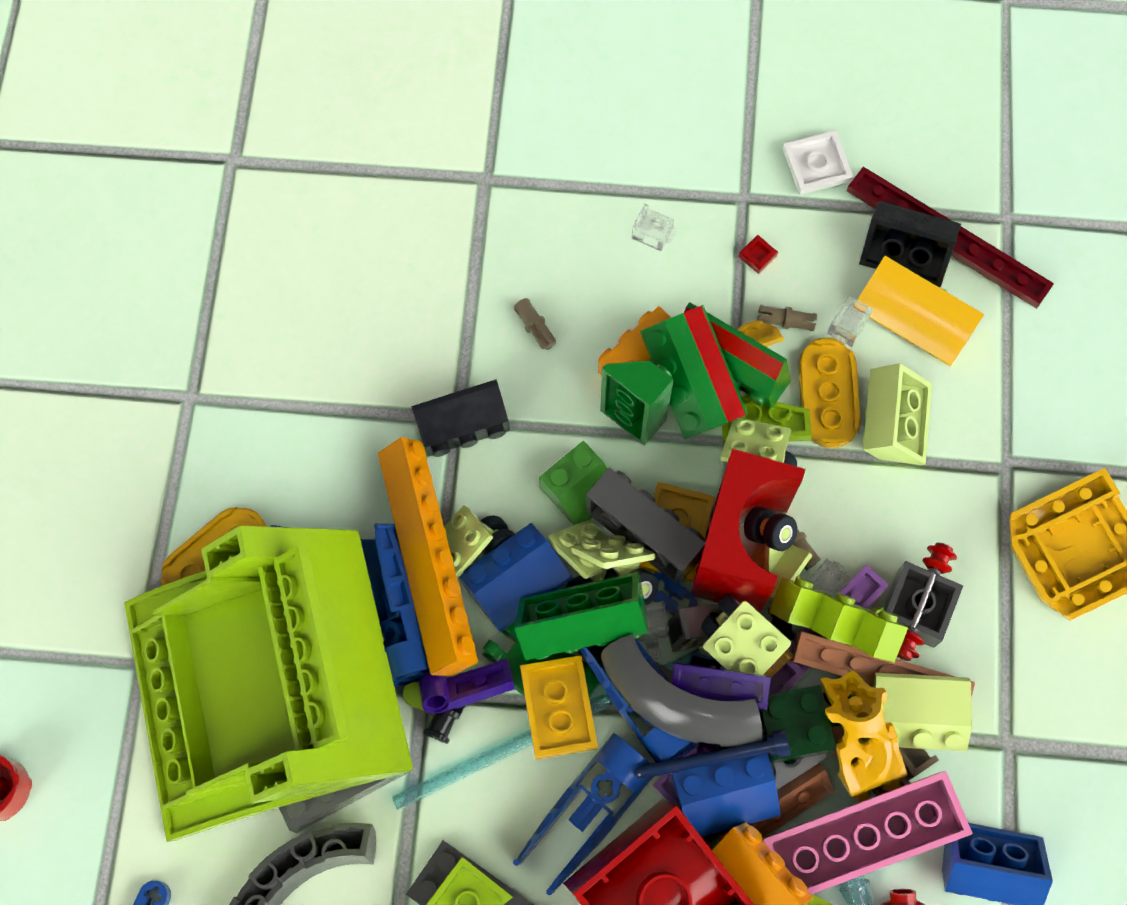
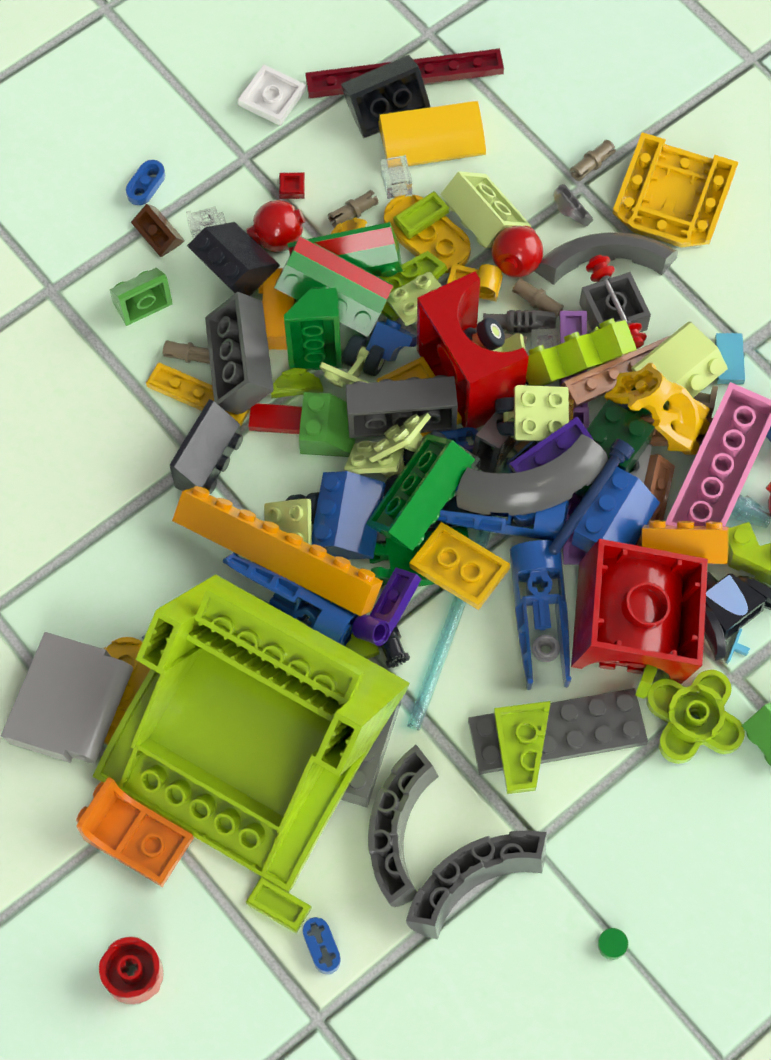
camera: 45 degrees left, 5 degrees down
none -> light grey piece [1,632,134,764]
none -> orange bracket [76,777,194,887]
none -> bright green slope [109,268,173,326]
none -> blue plate [126,160,165,205]
none -> reddish brown slope [131,204,185,257]
none -> yellow tile [146,362,251,427]
none -> black slope [187,222,281,296]
none -> dark grey brick [205,292,274,415]
none -> lime tile [246,877,312,934]
none -> red brick [247,200,305,252]
none -> red tile [248,403,302,434]
none -> lime tile [271,368,324,399]
none -> plate [320,335,385,388]
none -> blue brick [366,319,417,361]
none -> lime tile [394,191,450,239]
none -> yellow plate [447,264,503,302]
none -> dark grey hinge [483,310,556,334]
none -> red brick [491,225,543,278]
none -> dark tan pin [512,278,564,319]
none -> light grey plate [532,635,560,662]
none -> dark grey brick [534,232,678,285]
none -> flat silver plate [553,184,593,226]
none -> dark tan pin [570,140,616,181]
none -> medium azure tile [715,333,745,384]

